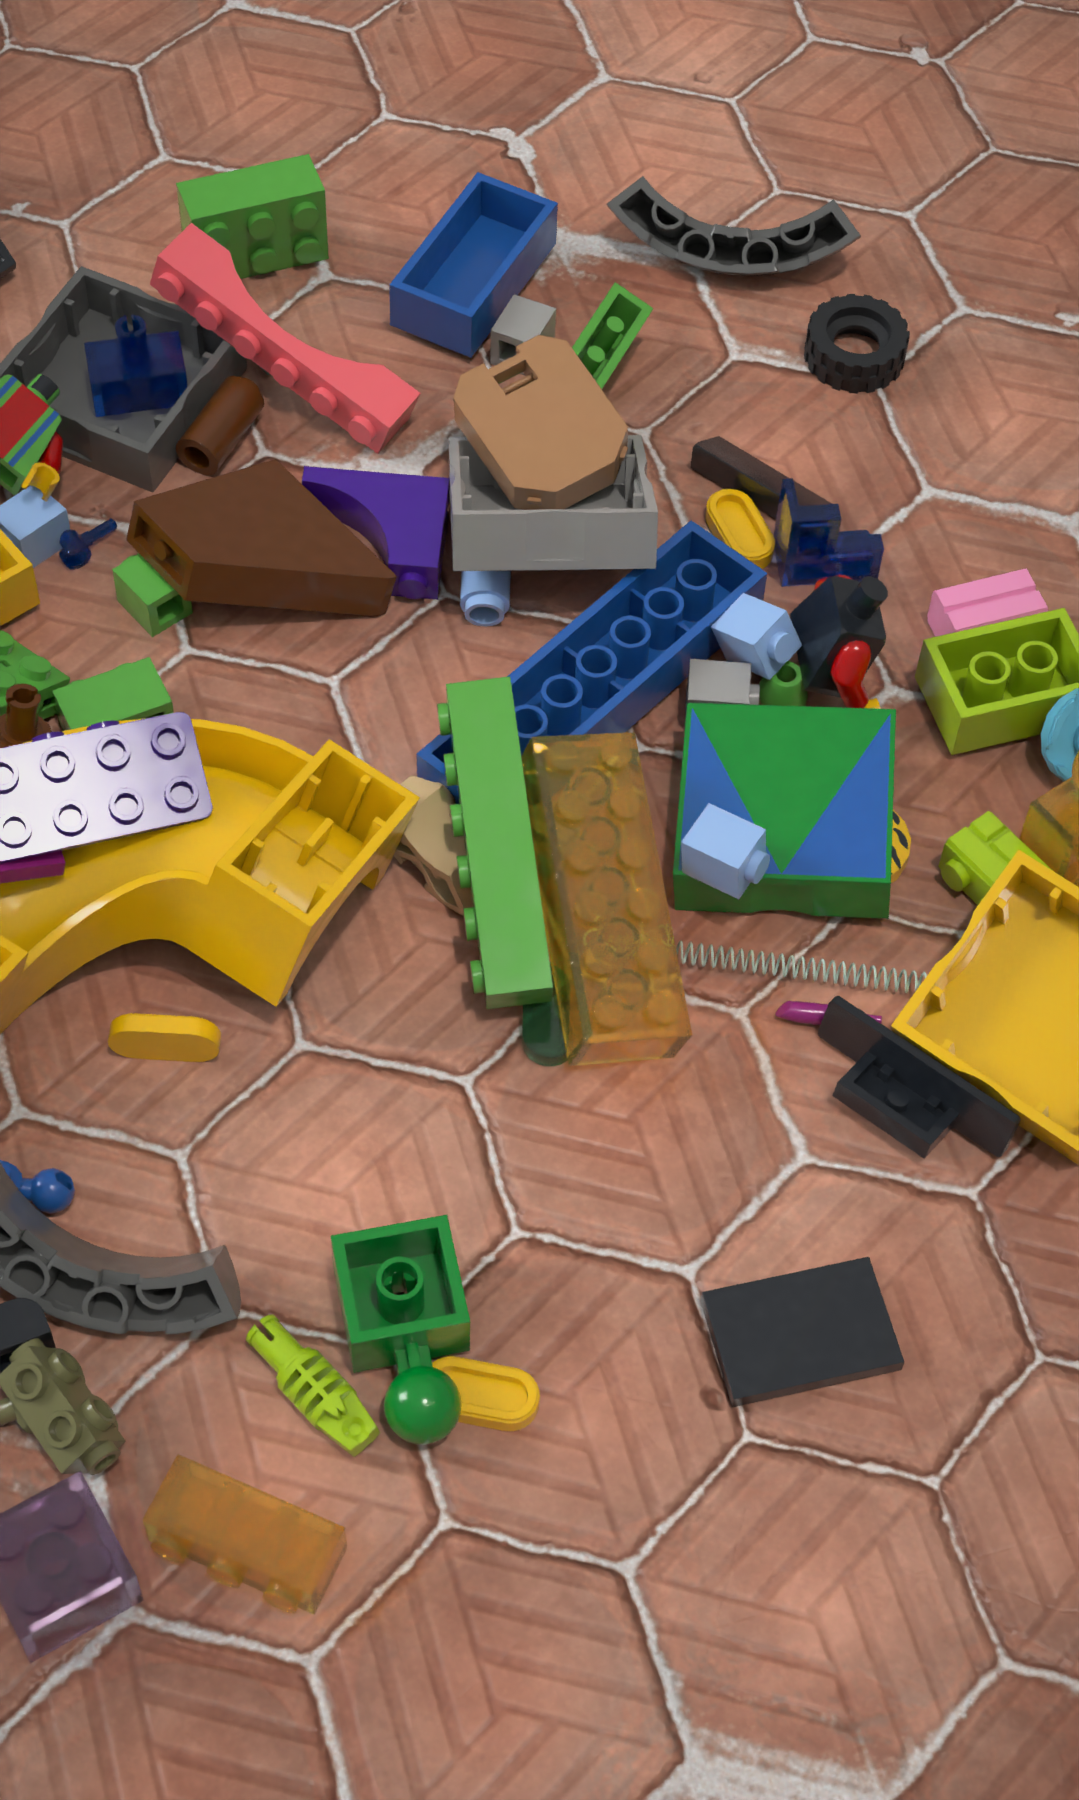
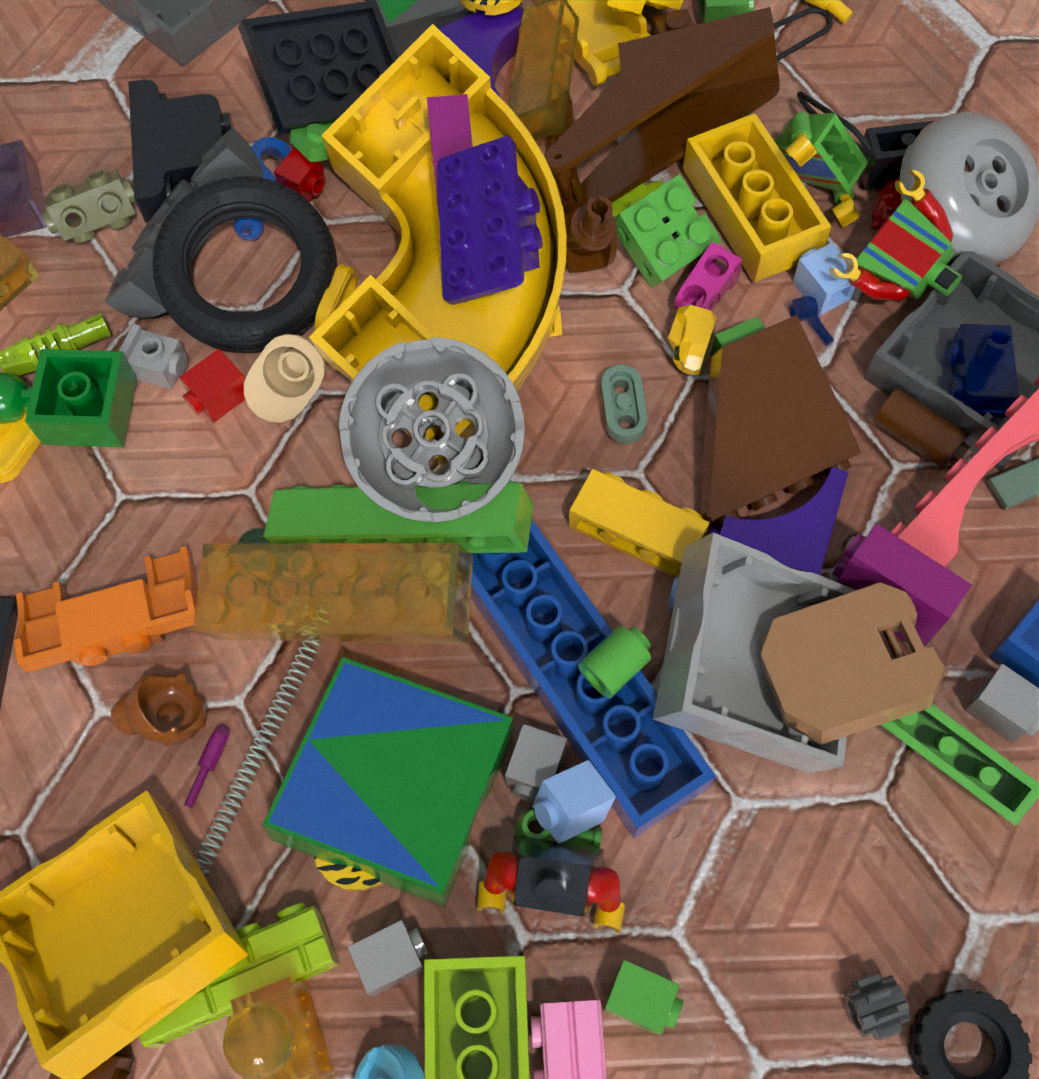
camera: 110 degrees right, 10 degrees up
bright green brick [52,657,174,731] -> none
light blue brick [681,803,770,899] -> none
black slope [690,436,835,537] -> none
yellow tile [705,489,775,569] -> none
clear blue panel [774,478,884,587] -> none
black bracket [818,996,1021,1159] -> none
none -> orange bracket [14,546,202,673]
none -> dark orange piece [110,672,208,746]
none -> light grey brick [119,324,188,389]
none -> black tyre [152,176,337,353]
none -> red brick [179,348,246,423]
none -> tan piece [244,334,325,423]
none -> light grey brick [339,337,525,522]
none -> light grey brick [348,920,429,997]
none -> yellow brick [569,469,710,577]
none -> bright green brick [578,626,651,699]
none -> sand green plate [601,365,648,444]
none -> bright green brick [603,960,684,1035]
none -> yellow rock [668,305,717,375]
none -> dark pink leg [673,242,742,311]
none -> magenta brick [832,523,972,647]
none -> dark grey gear [844,972,911,1040]

